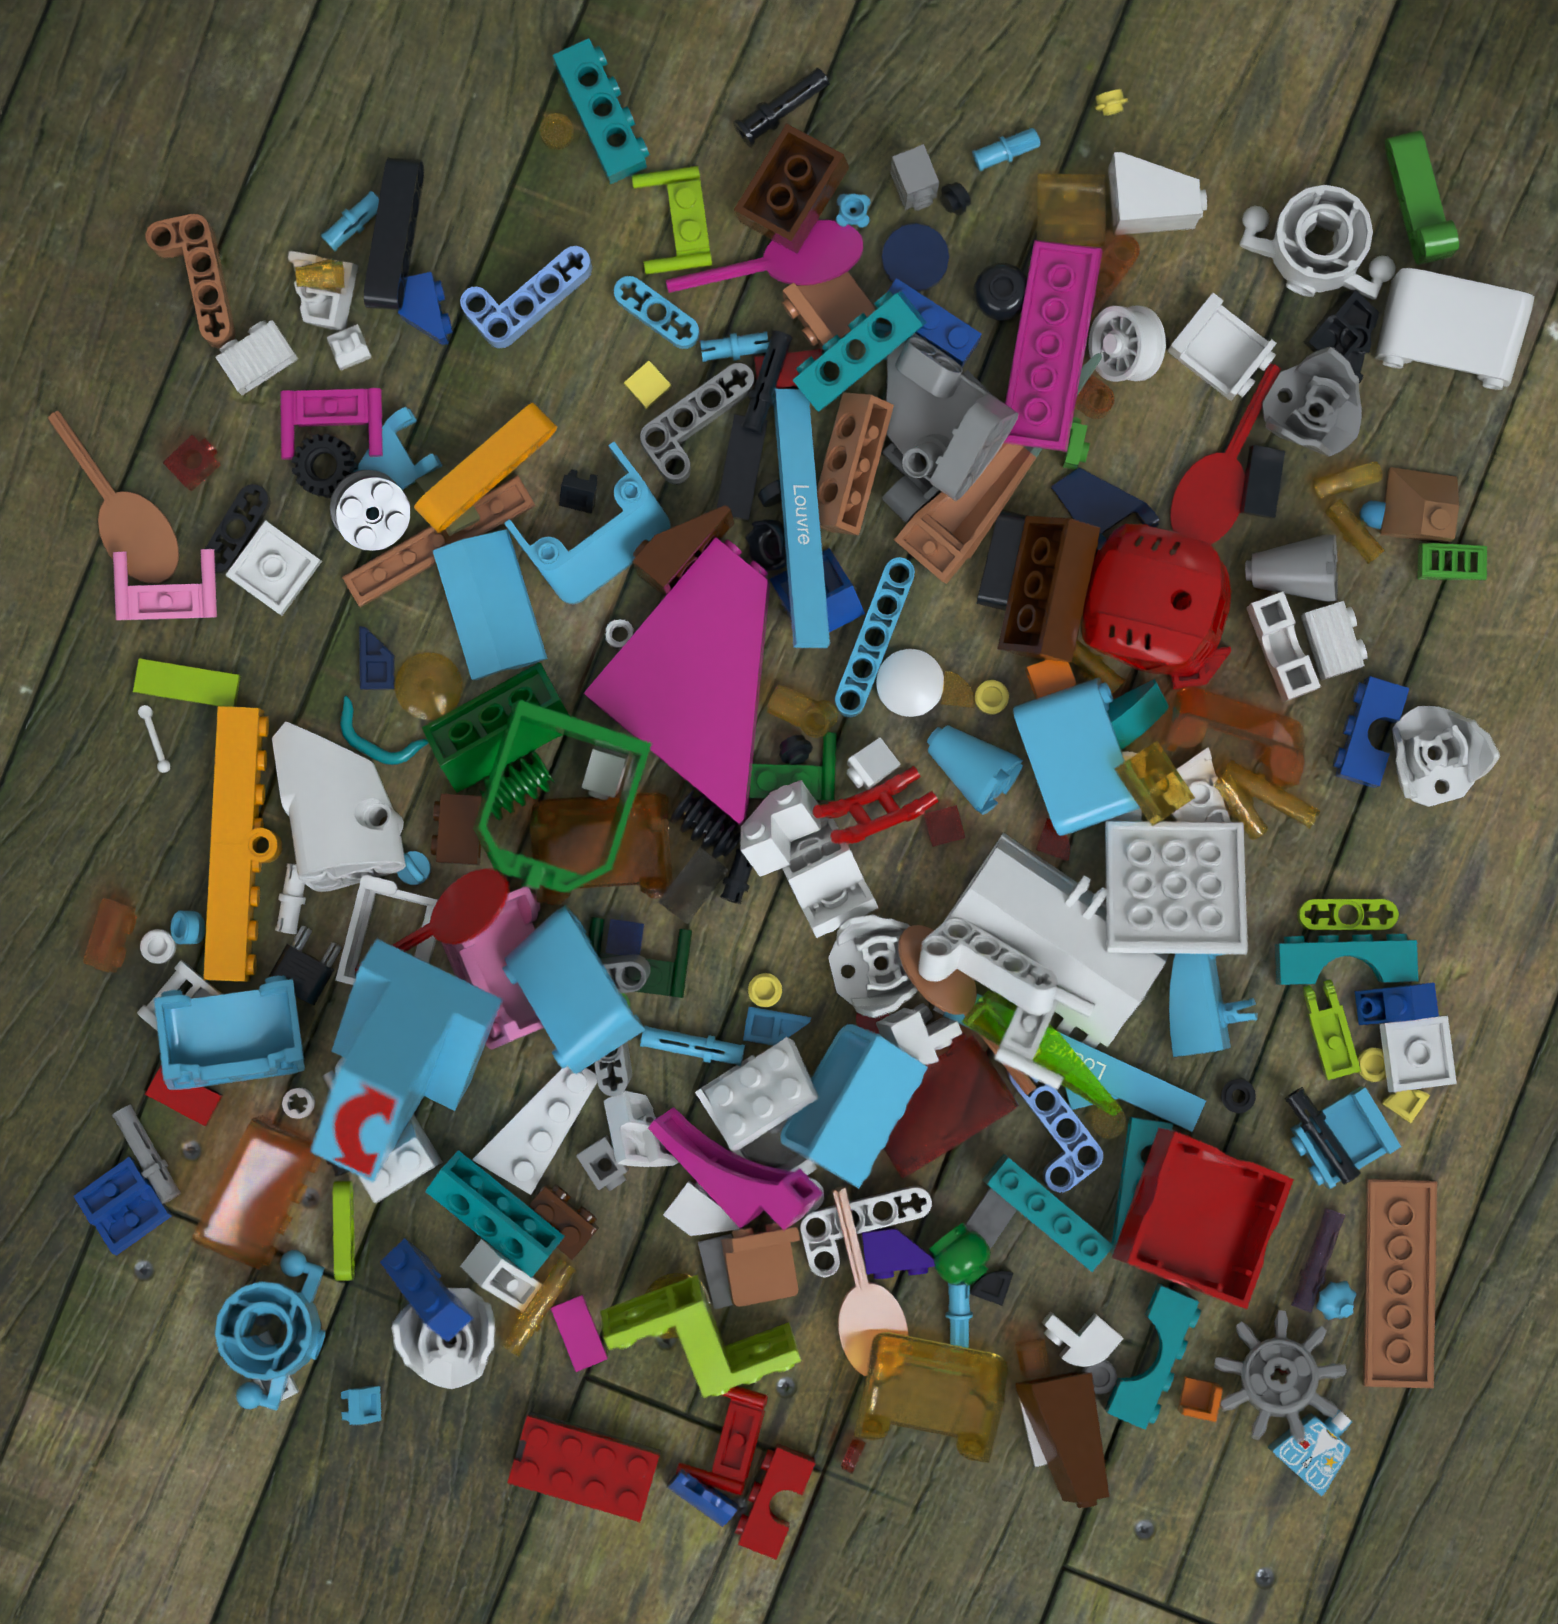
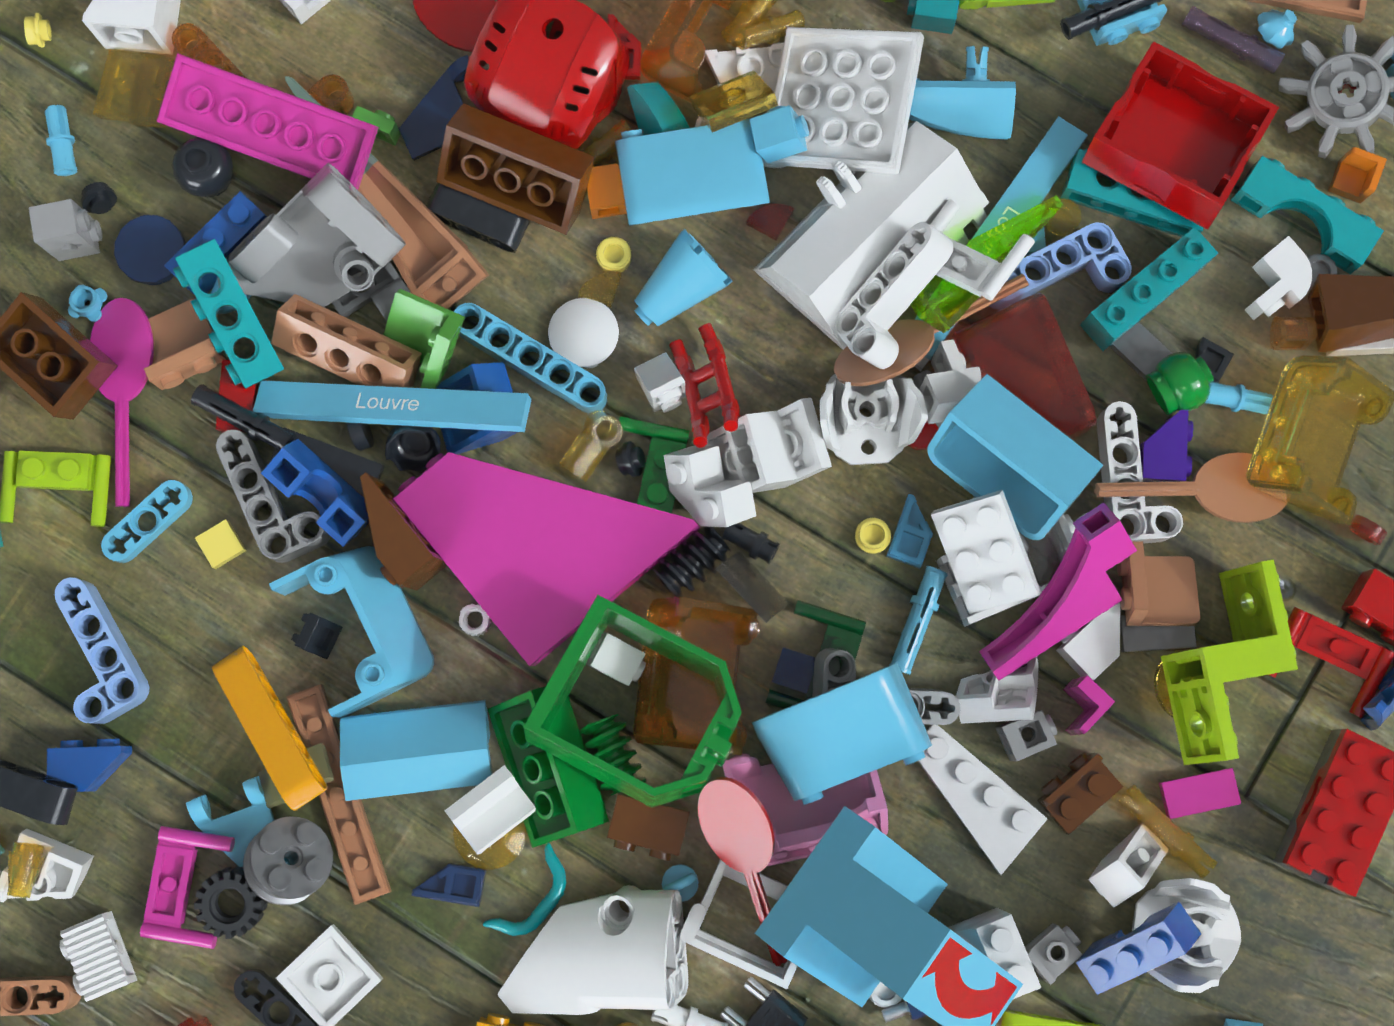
camera: 85 degrees left, 5 degrees down
white tile [326,324,372,370] -> none
teal brick [425,1150,565,1278] -> none
medium azure pin [700,331,769,362] -> none
clear red tile [923,805,966,847] -> none
white wheel [1088,306,1170,382] -> none
black plate [1221,1079,1256,1113] -> none
none -> blue arch [261,439,369,547]
none -> bright green bracket [383,289,465,389]
none -> white panel [444,765,536,854]
none -> medium azure brick [750,105,809,163]
none -> light grey brick [1025,923,1083,985]
none -> dark pink panel [1063,675,1115,735]

